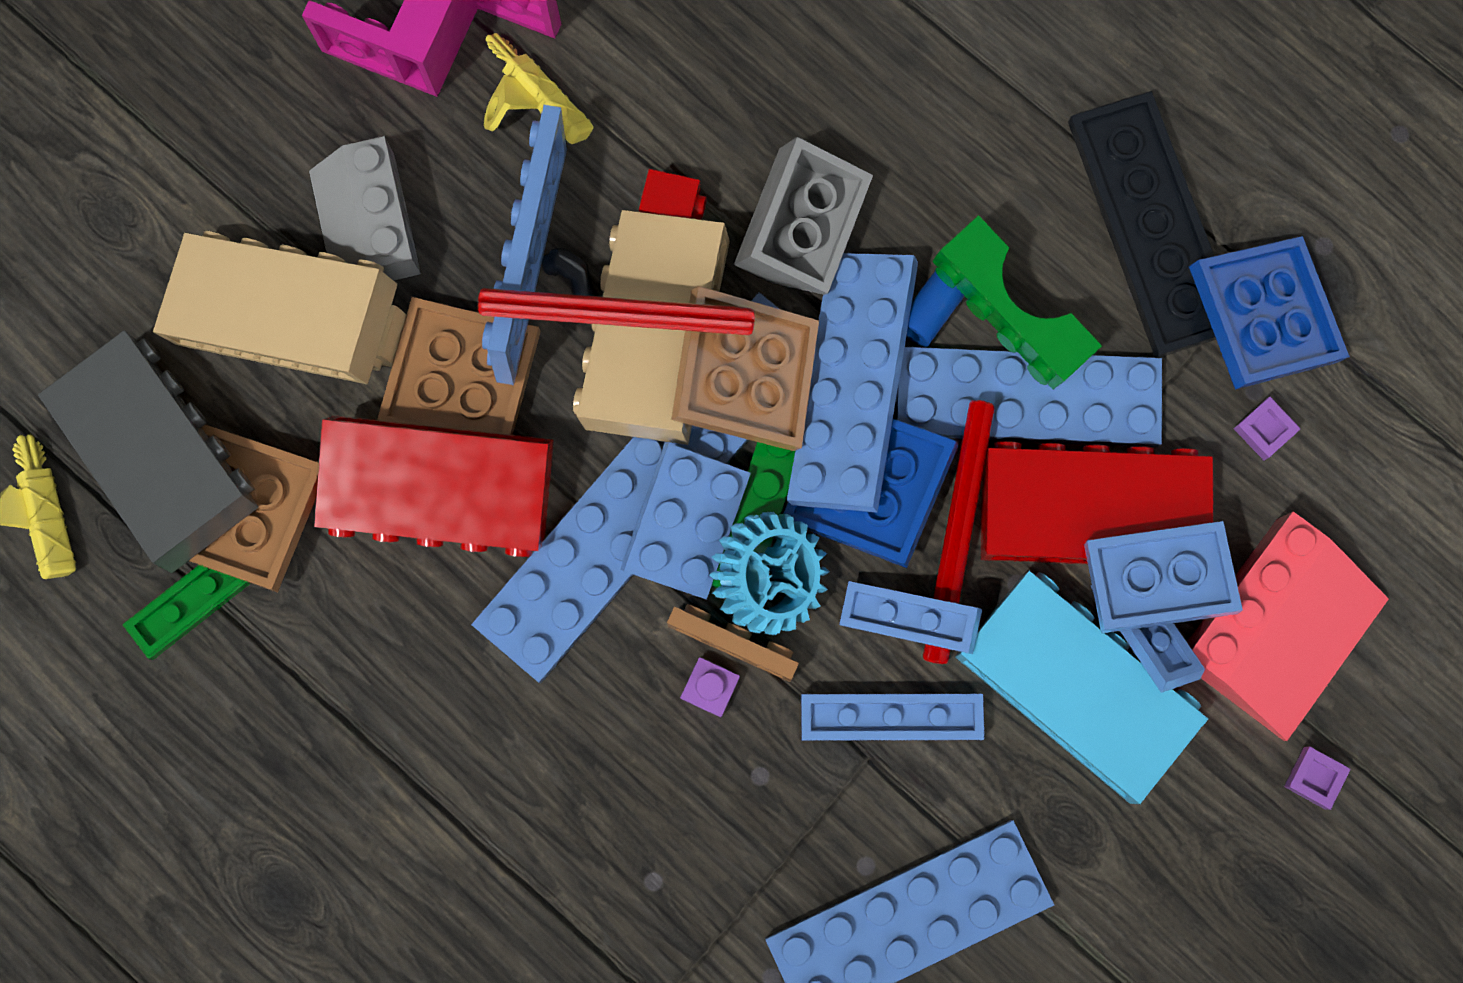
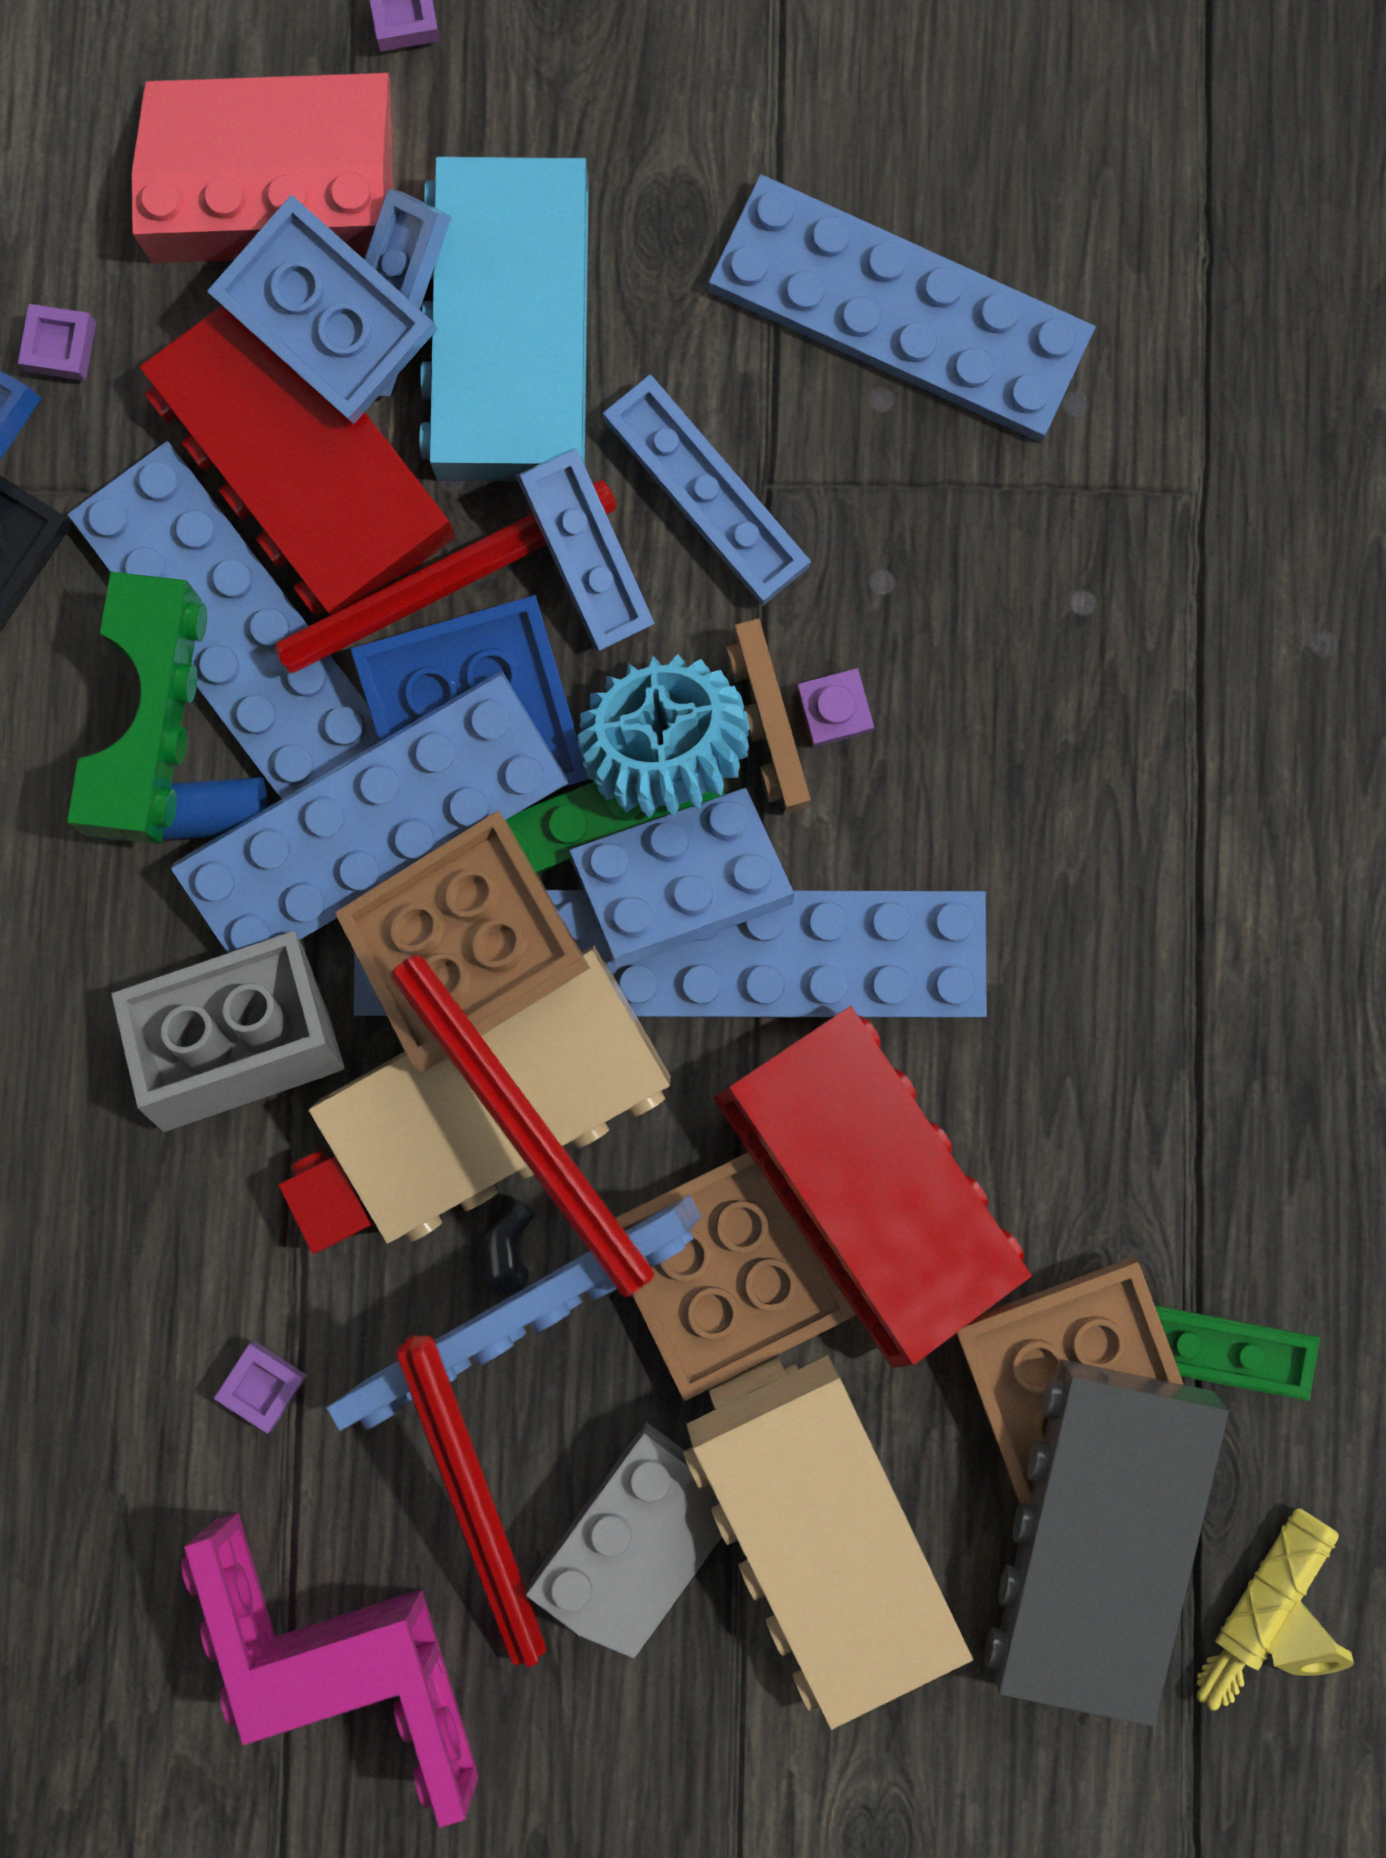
camera: 130 degrees left, 5 degrees up
light yellow piece [484,33,593,144] -> none
none -> medium lavender plate [214,1341,308,1434]
none -> red axle [396,1335,546,1667]

